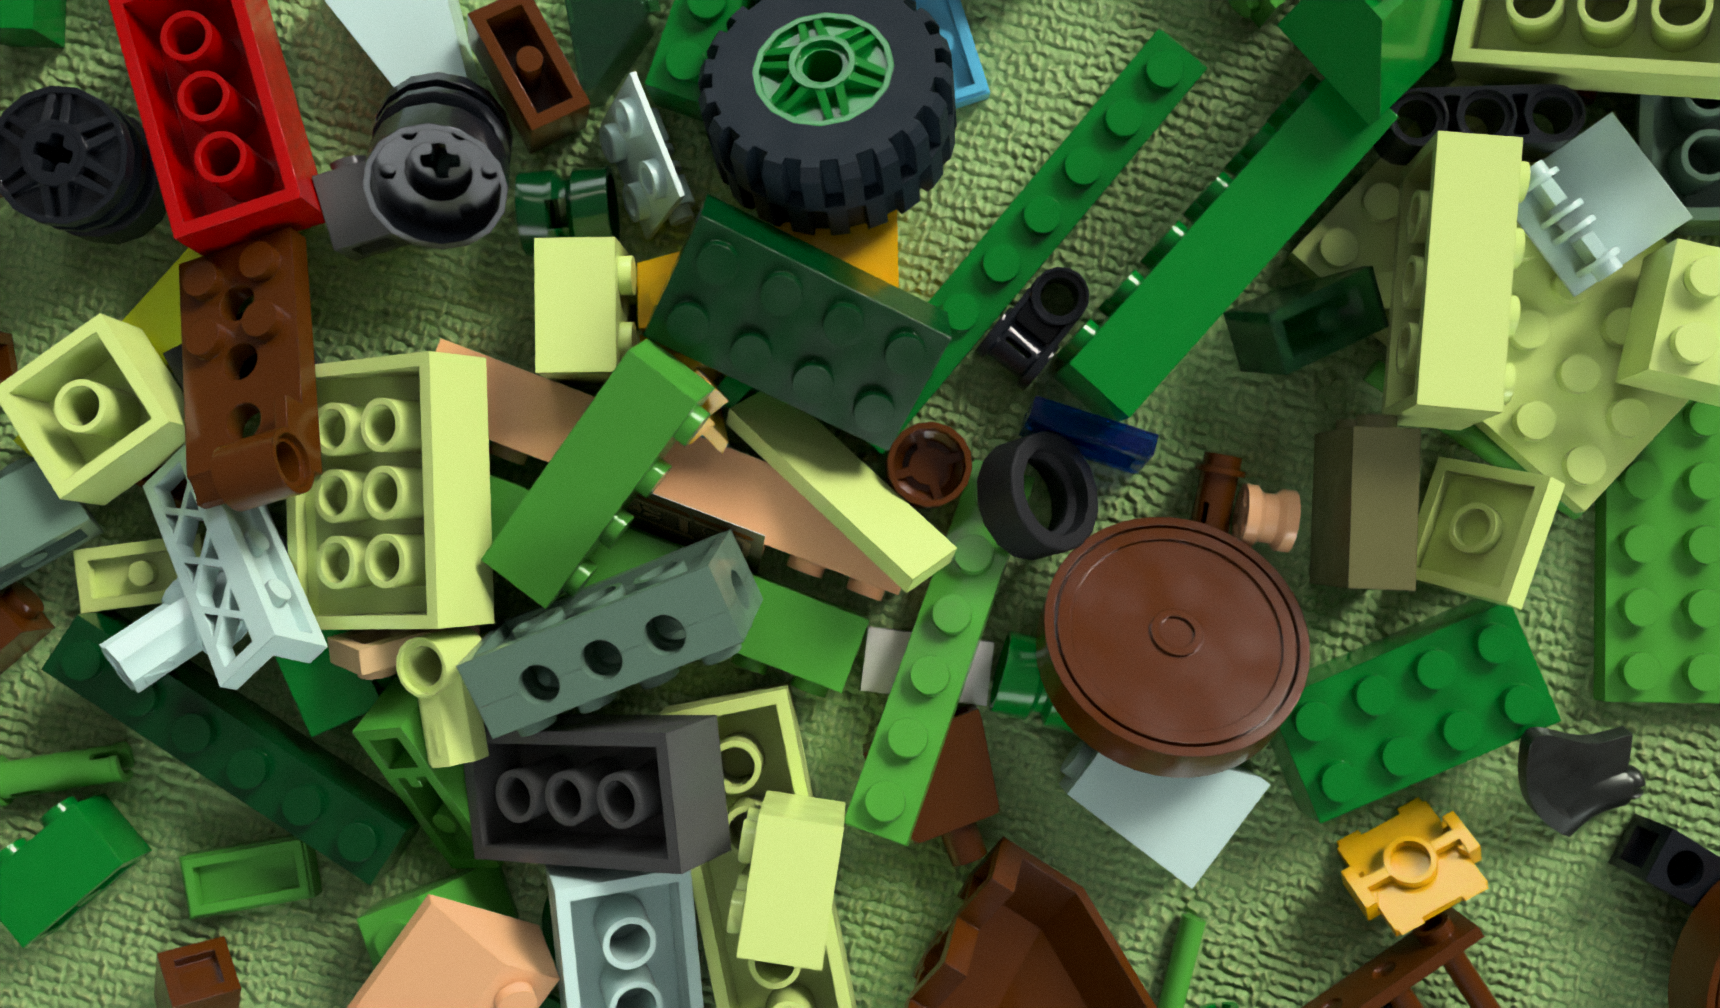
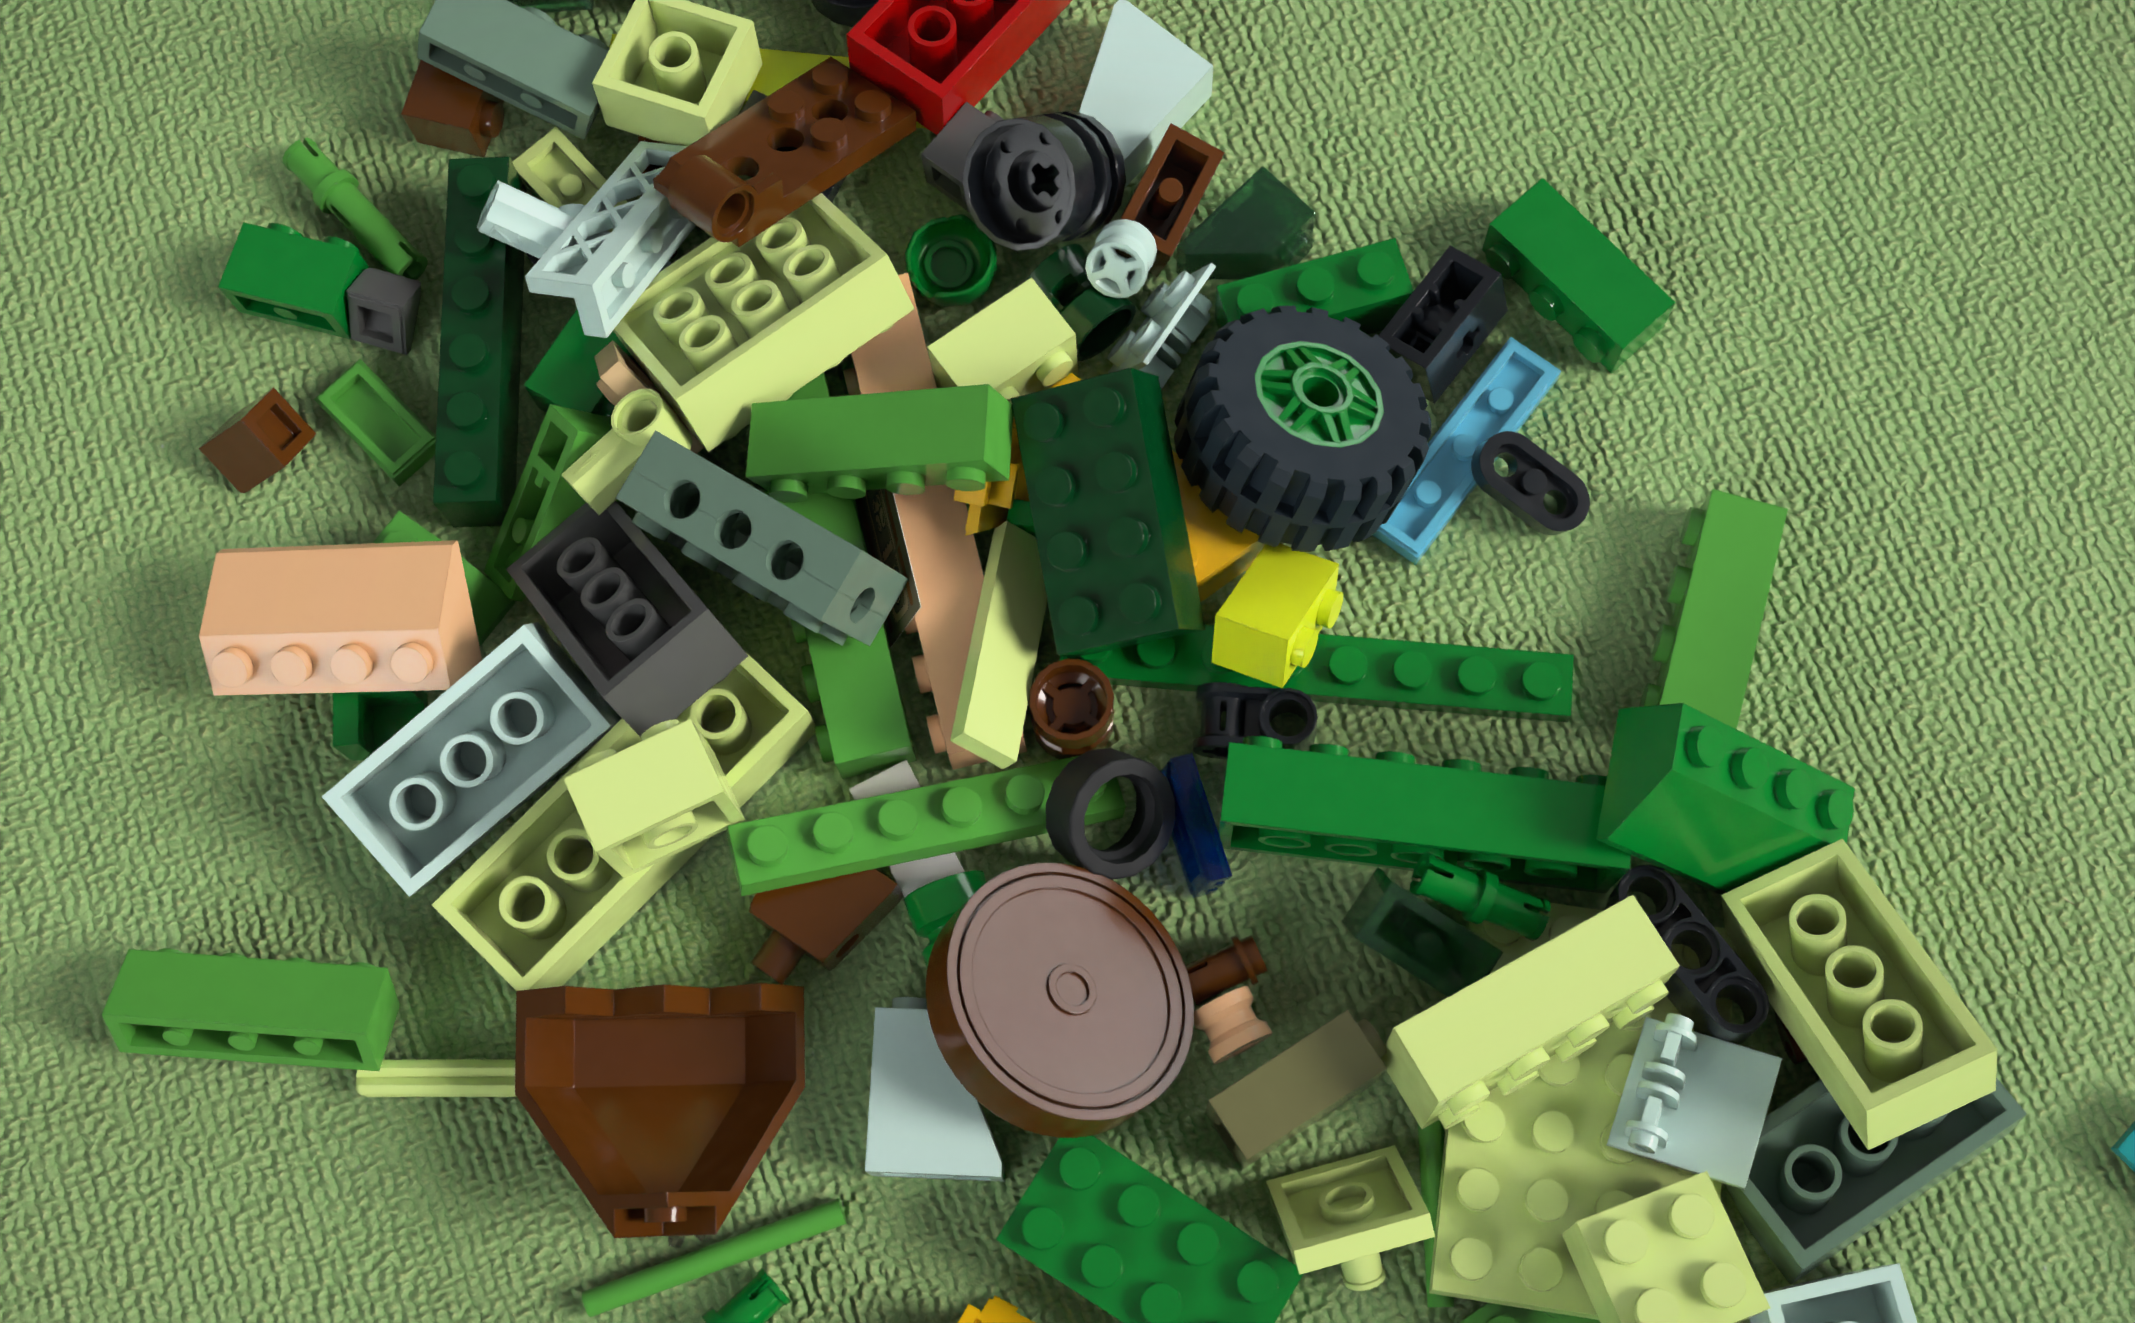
camera: 65 degrees right, 15 degrees down
none -> dark grey slope [346,268,421,355]
none -> green hair [904,214,997,307]
none -> light aqua wheel [1085,219,1157,298]
none -> neon yellow brick [1211,543,1343,688]
none -> green pin [1410,852,1551,941]

